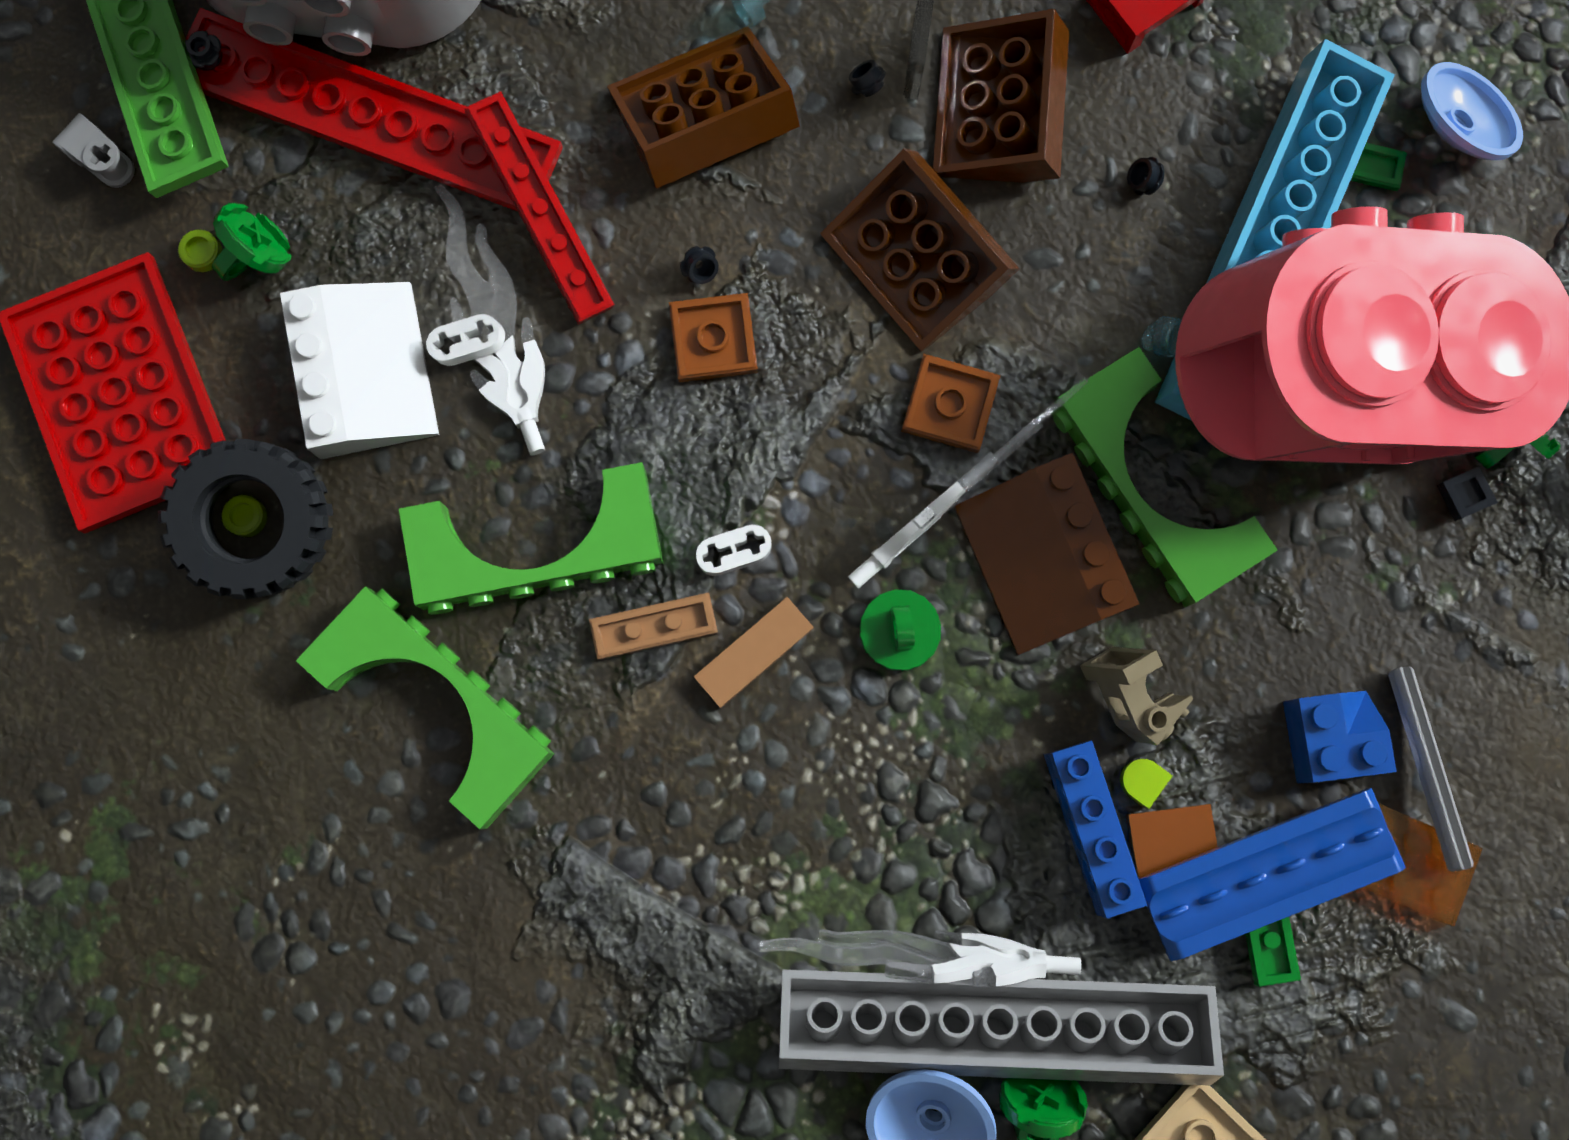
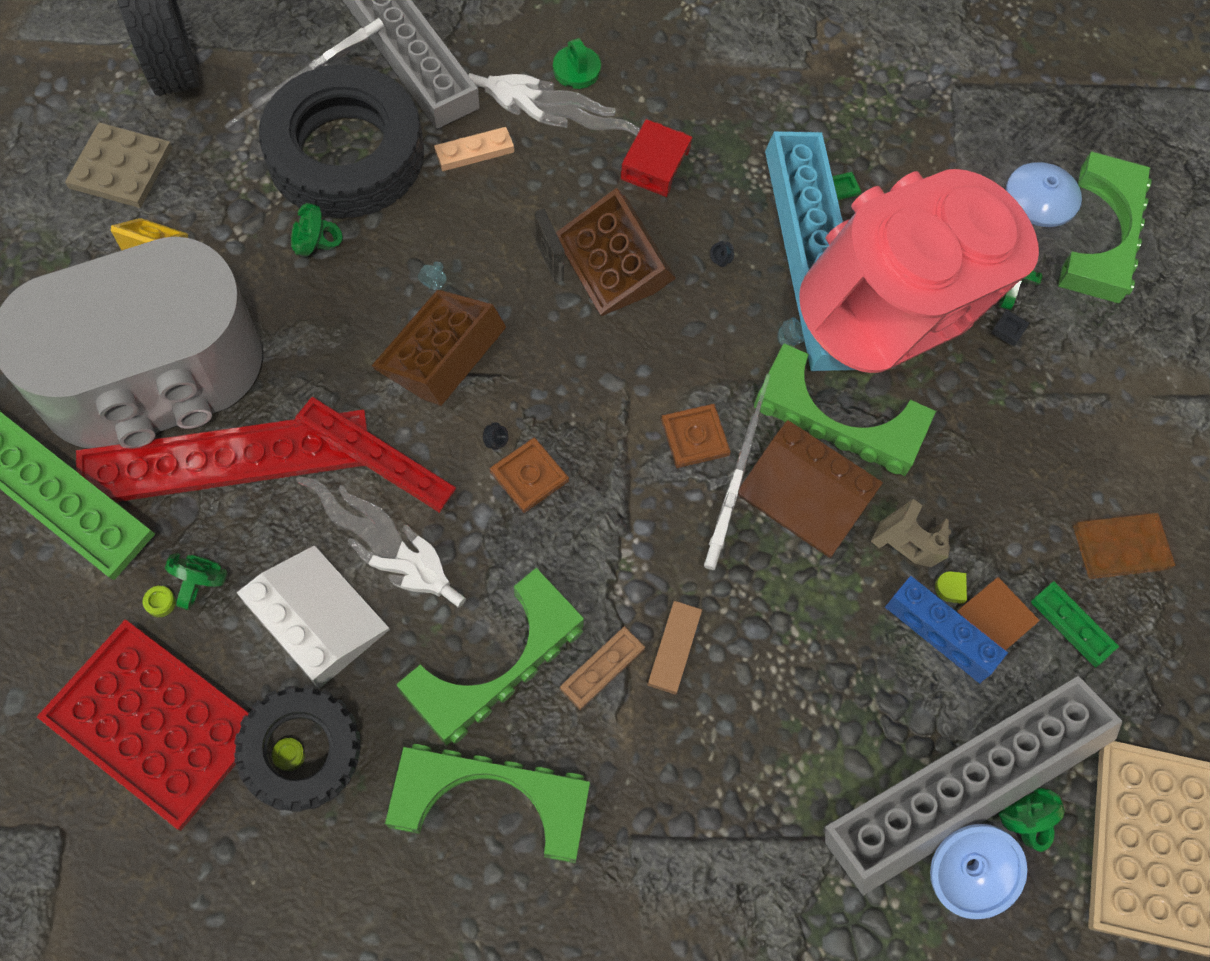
camera: 35 degrees left, 15 degrees down
light grey piece [52,113,135,188] -> none
black plate [185,31,222,71] -> none
white beam [426,314,505,366] -> none
white beam [696,525,771,576] -> none
piece [757,929,1081,987] -> none
reddish brown slope [820,148,1020,351] -> none
black plate [849,60,886,97] -> none
green tile [859,589,941,671] -> none
blue plate [1138,788,1406,961] -> none
blue slope [1283,691,1397,783] -> none
light grey axle [1388,667,1474,872] -> none
light blue dish [1421,62,1523,160] -> none

